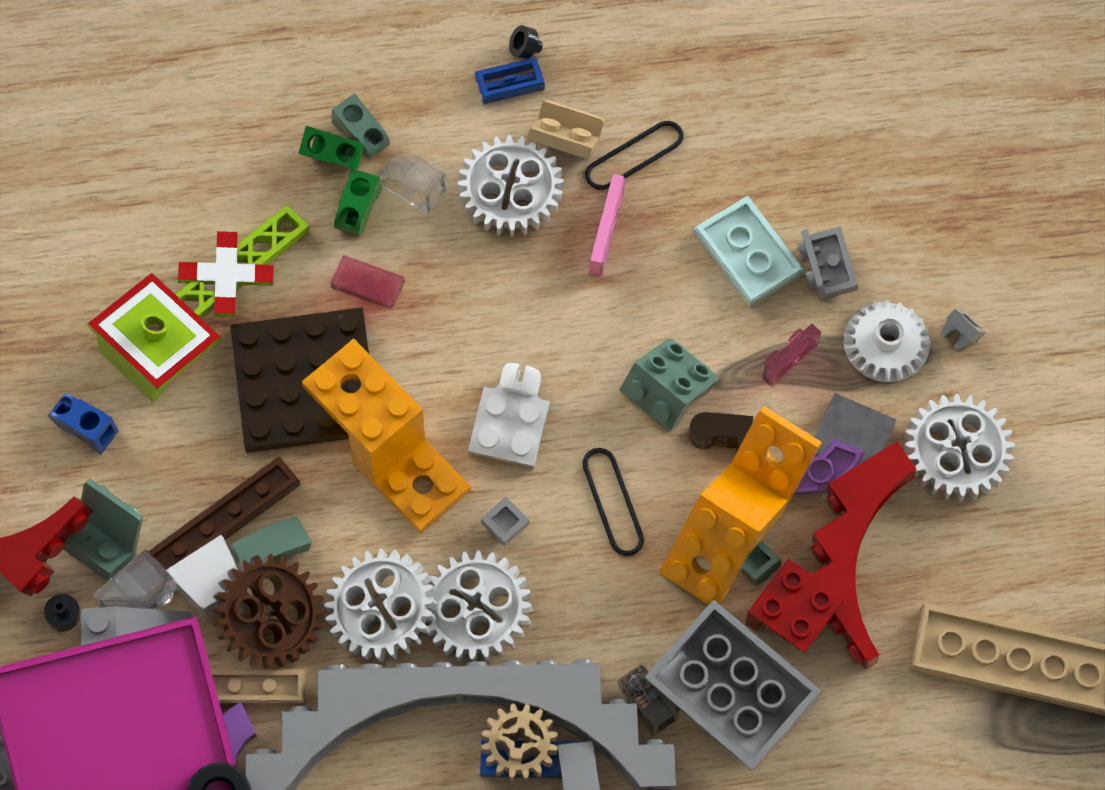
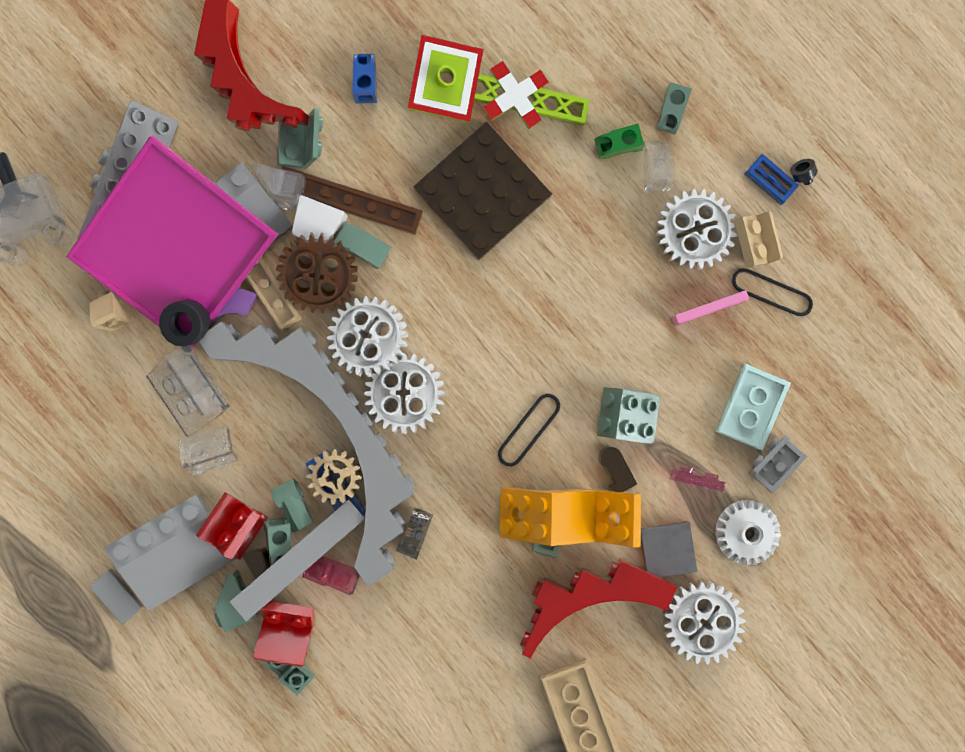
camera: 55 degrees right, 20 degrees up
black tile [44,594,81,631] -> none
green leg [298,126,365,169] -> none
light orange bracket [302,339,471,534] -> none
clear pink plate [330,255,405,310] -> none
white plate [468,363,550,468] -> none
light grey tile [481,497,530,547] -> none
light grey slope [644,600,821,771] -> none
red bracket [745,558,844,653] -> none
medium lavender tile [794,439,865,495] -> none
light grey tile [941,309,986,350] -> none

